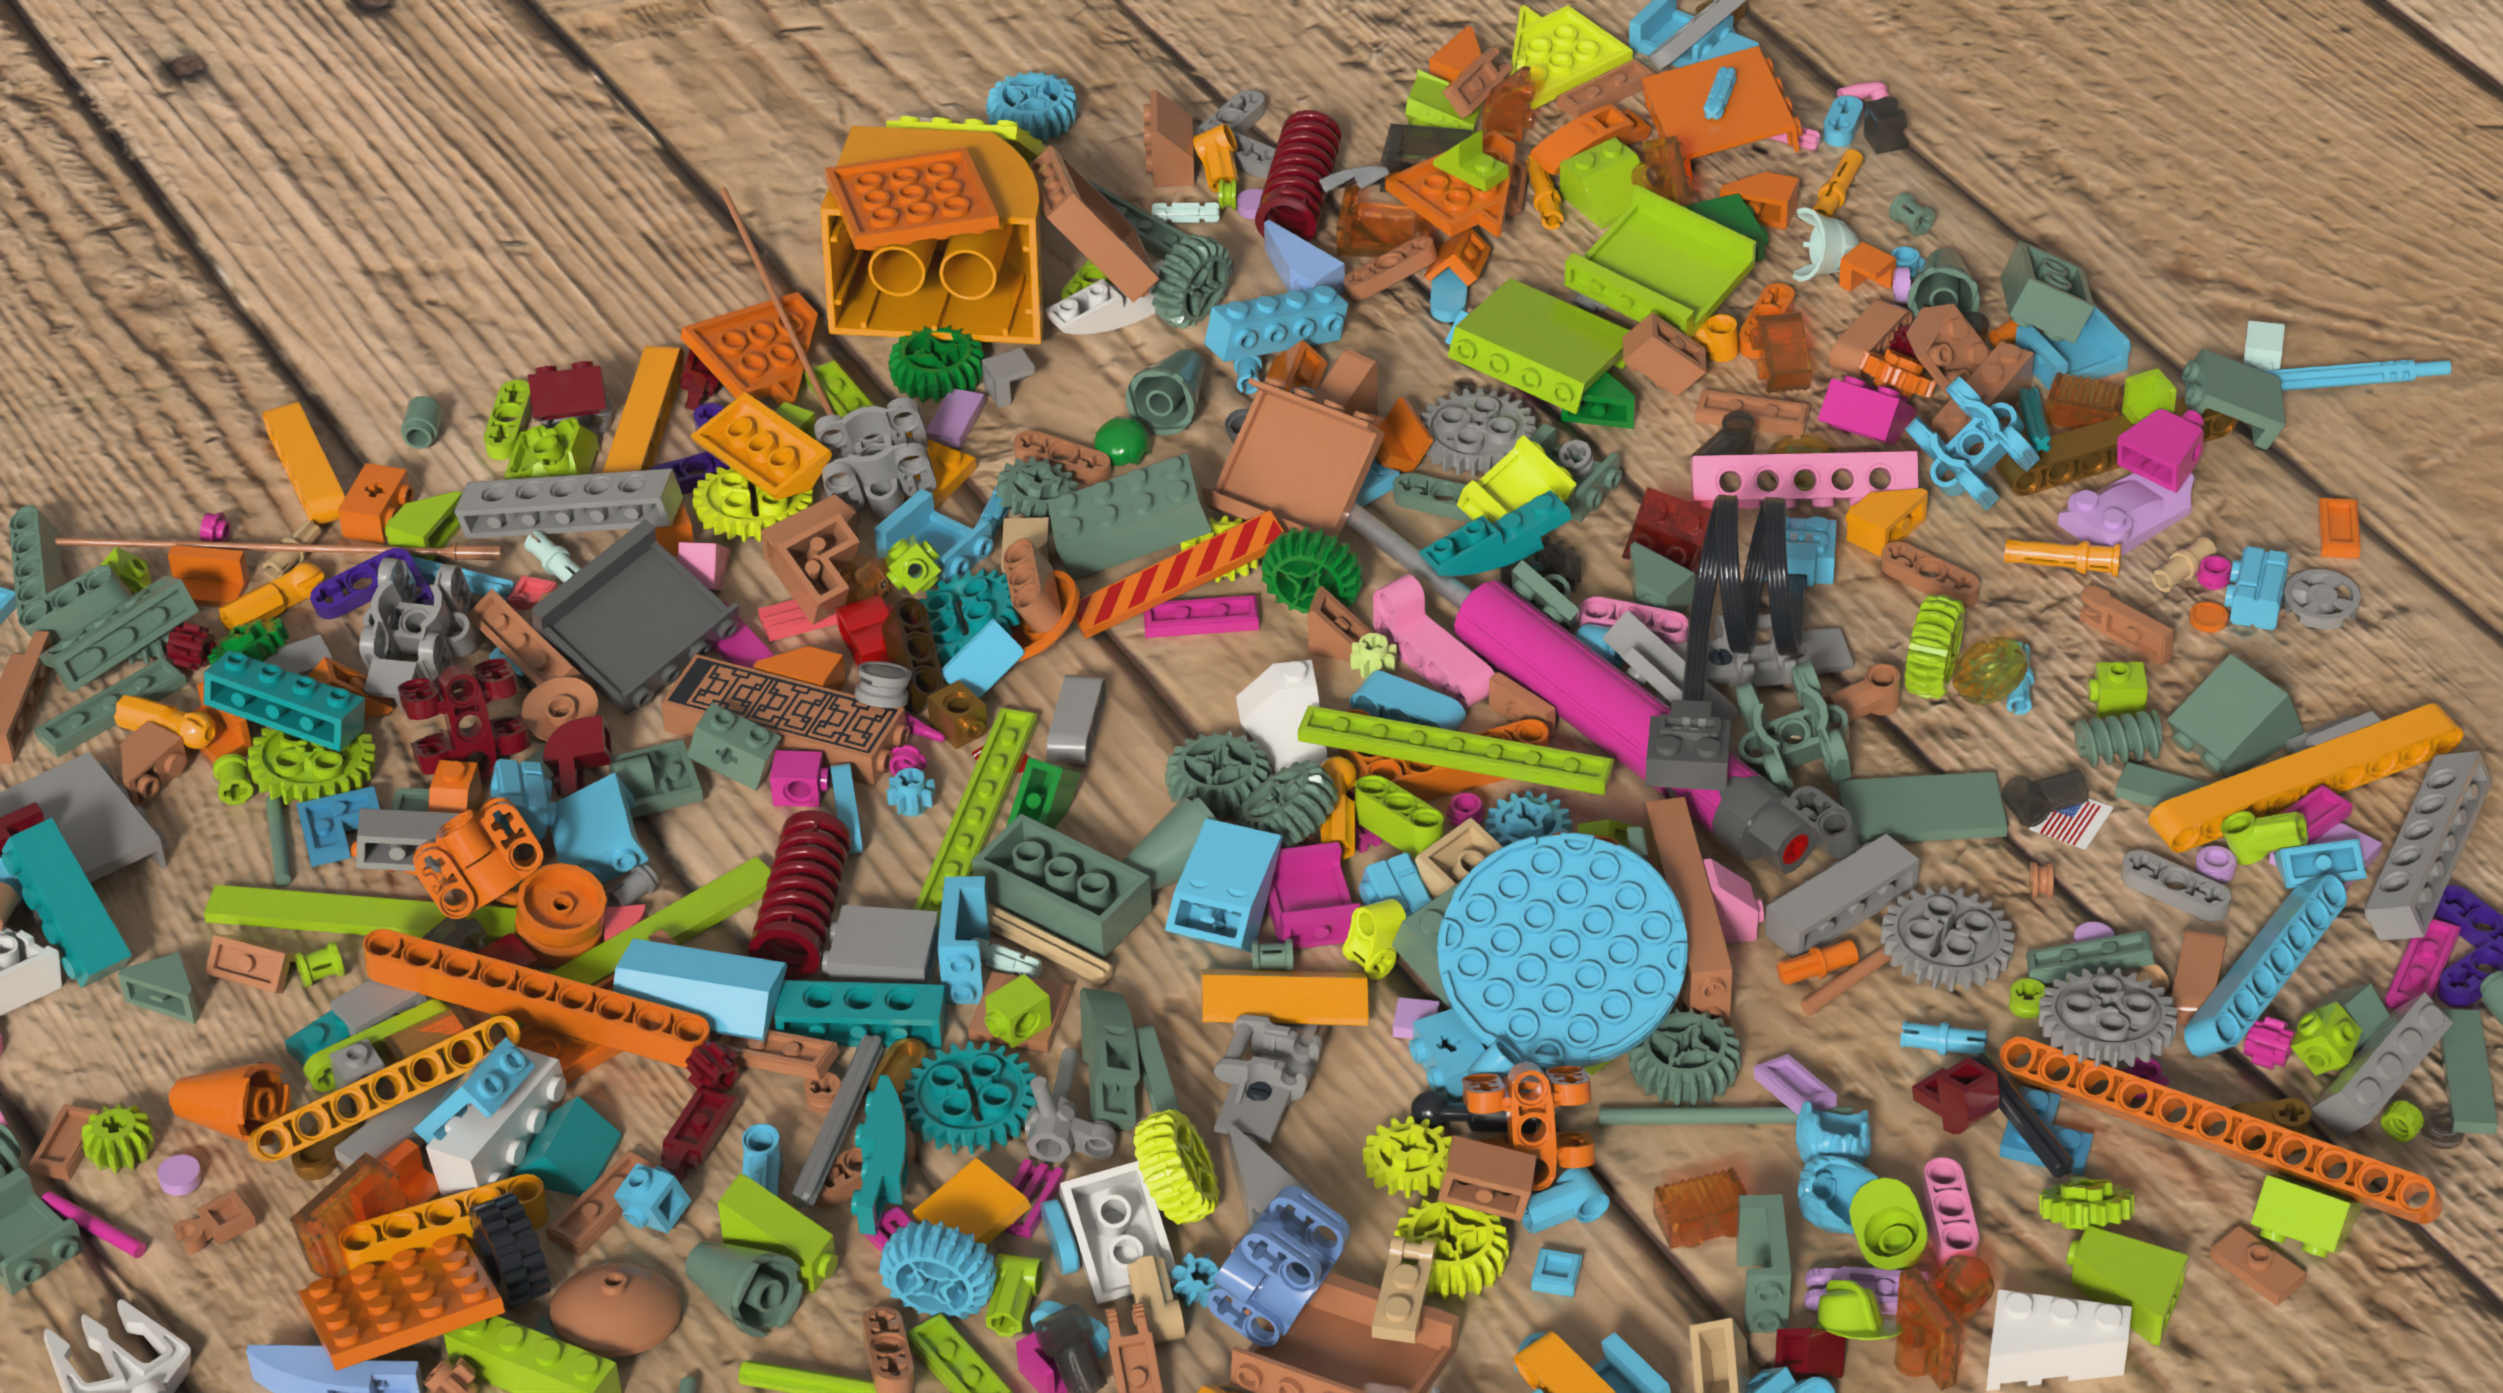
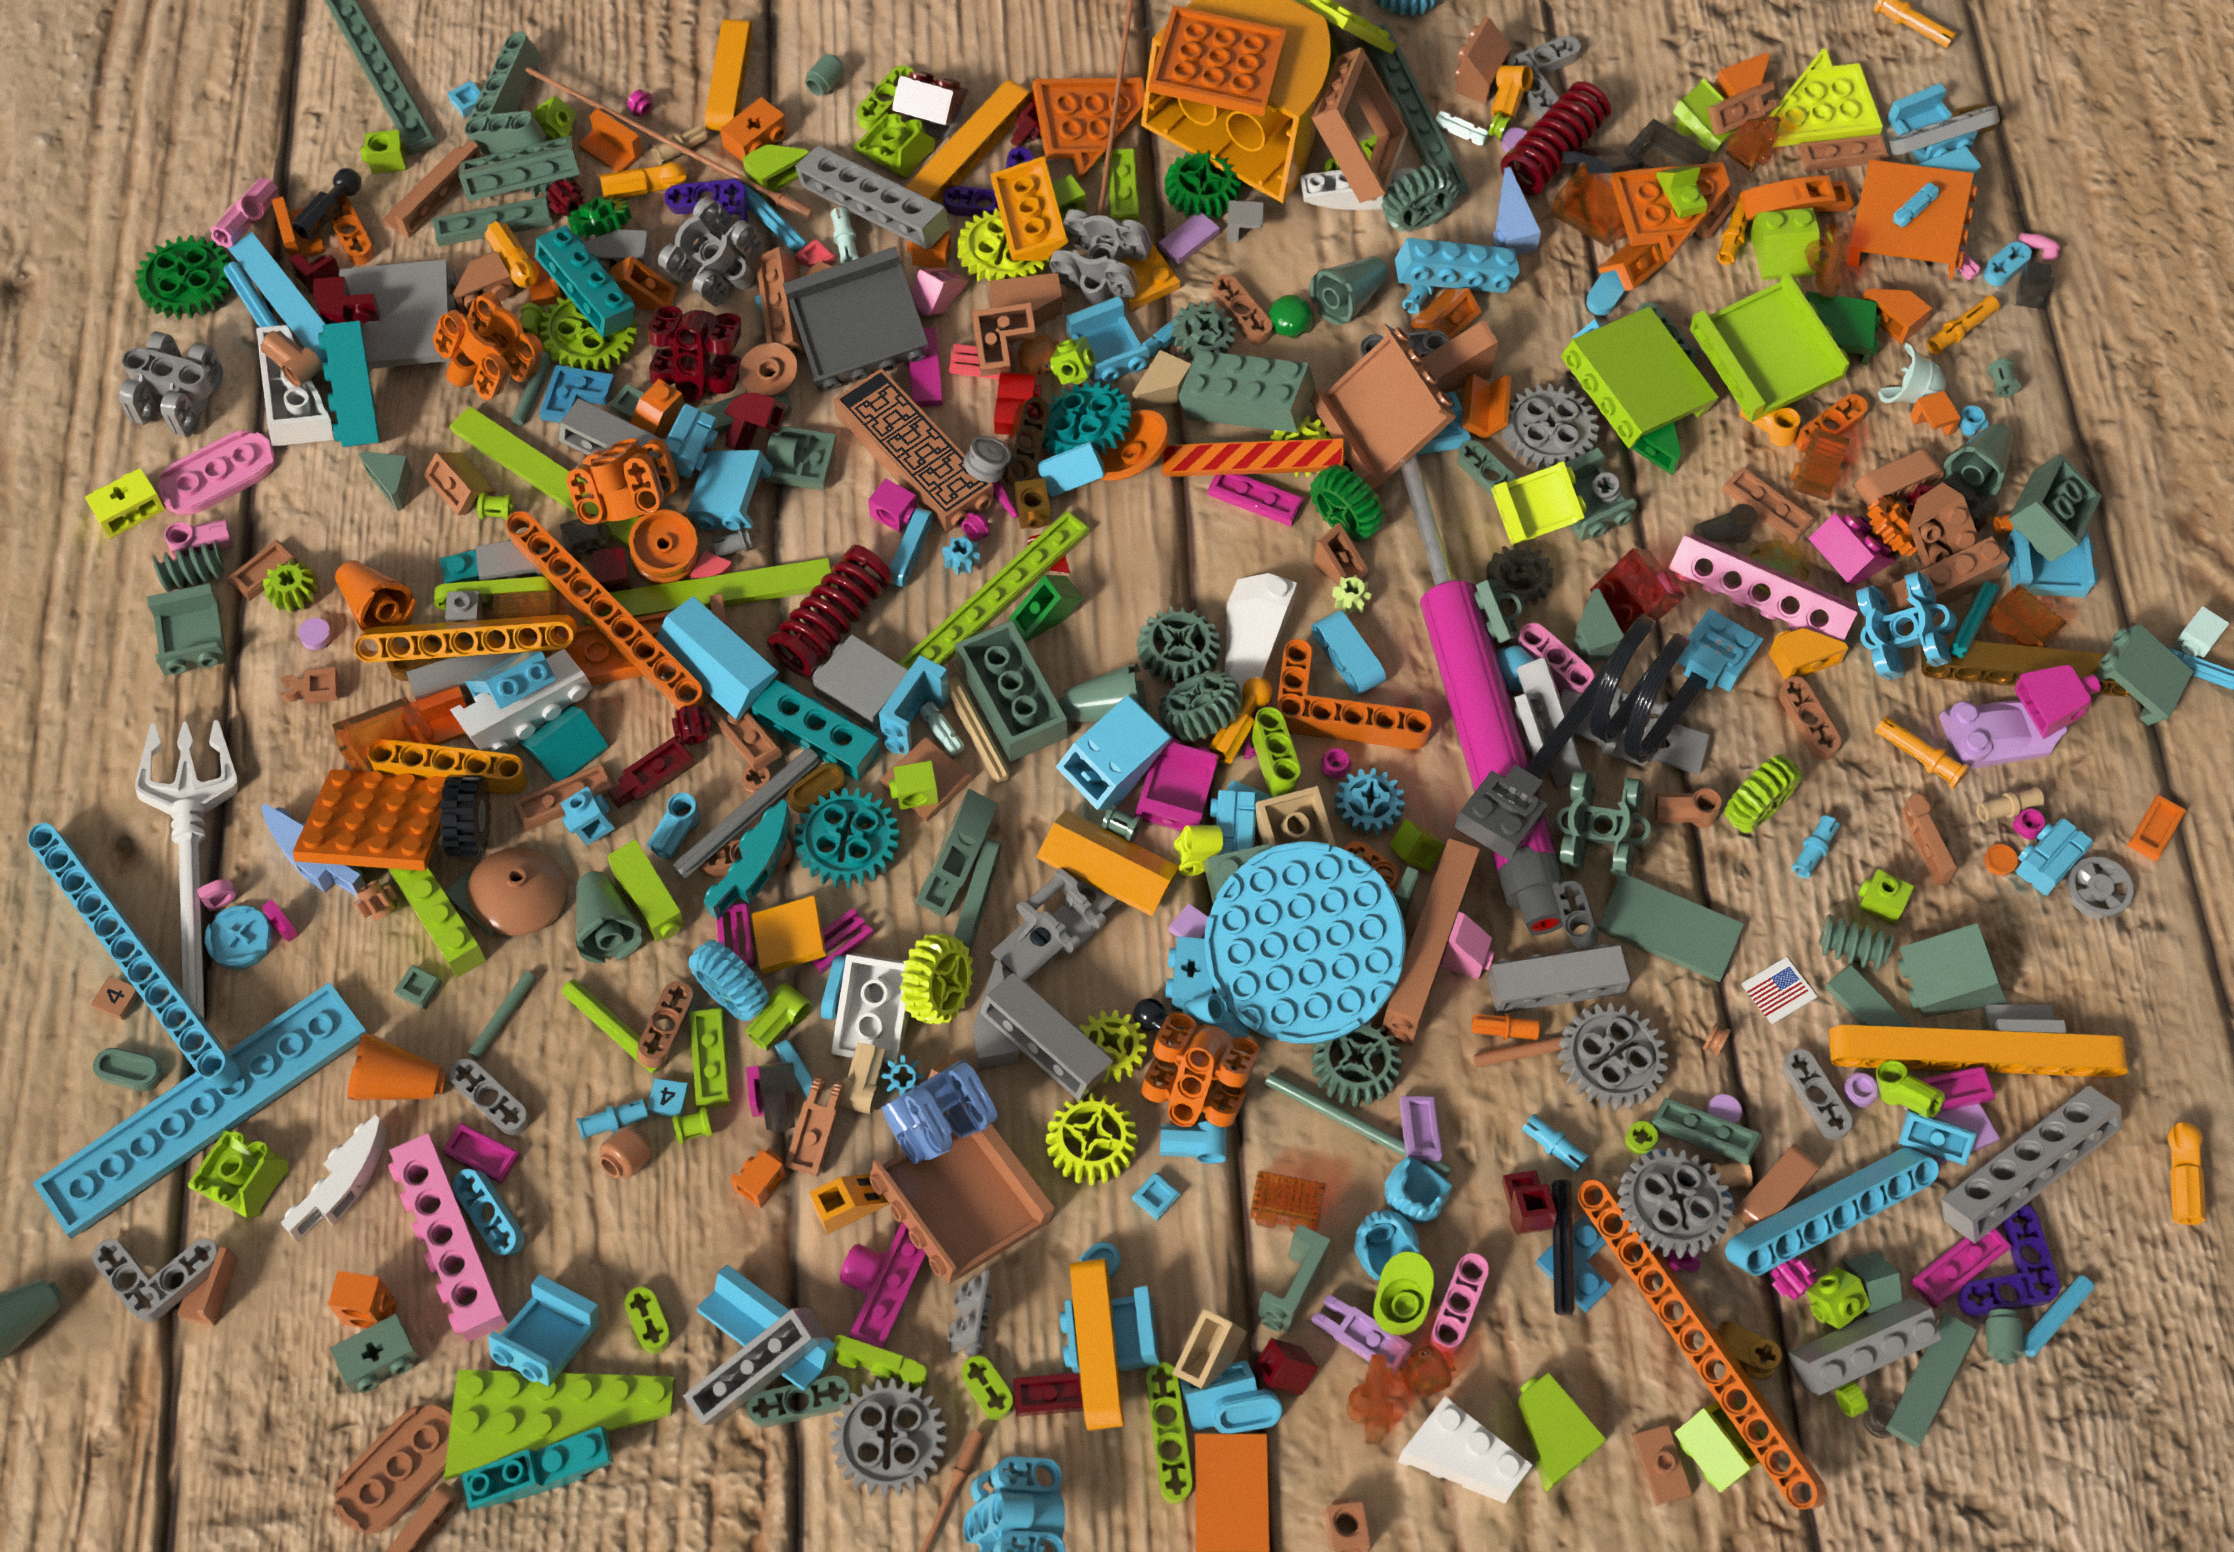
camera: 25 degrees right, 20 degrees up
dark pink bar [41,1191,146,1258] -> none
light grey panel [364,658,424,713] -> none
sand green brick [687,702,782,791] -> none
orange slope [753,646,846,691] -> none
nougat beam [1003,538,1062,634] -> none
light grey piece [1025,1047,1117,1163] -> none
light grey beam [1047,674,1106,765] -> none
lime tile [1297,705,1614,796] -> none
nougat beam [1343,236,1438,300] -> none
tan plate [1372,1236,1437,1344] -> none
bright pink beam [1373,574,1495,709] -> none
teal slope [1419,490,1572,576] -> none
nougat brick [1437,1135,1537,1221] -> none
nougat plate [1489,672,1556,741] -> none
nougat brick [1623,313,1707,397] -> none
lime piece [1810,1280,1903,1340] -> none
lavender tile [1893,267,1911,303] -> none
clear yellow tile [1952,636,2028,705] -> none
clear smoke piece [2002,769,2089,827] -> none
lime gear [2039,1176,2134,1230] -> none
lime panel [2122,368,2177,425] -> none
none -> orange piece [433,292,544,400]
none -> light grey brick [979,973,1113,1101]

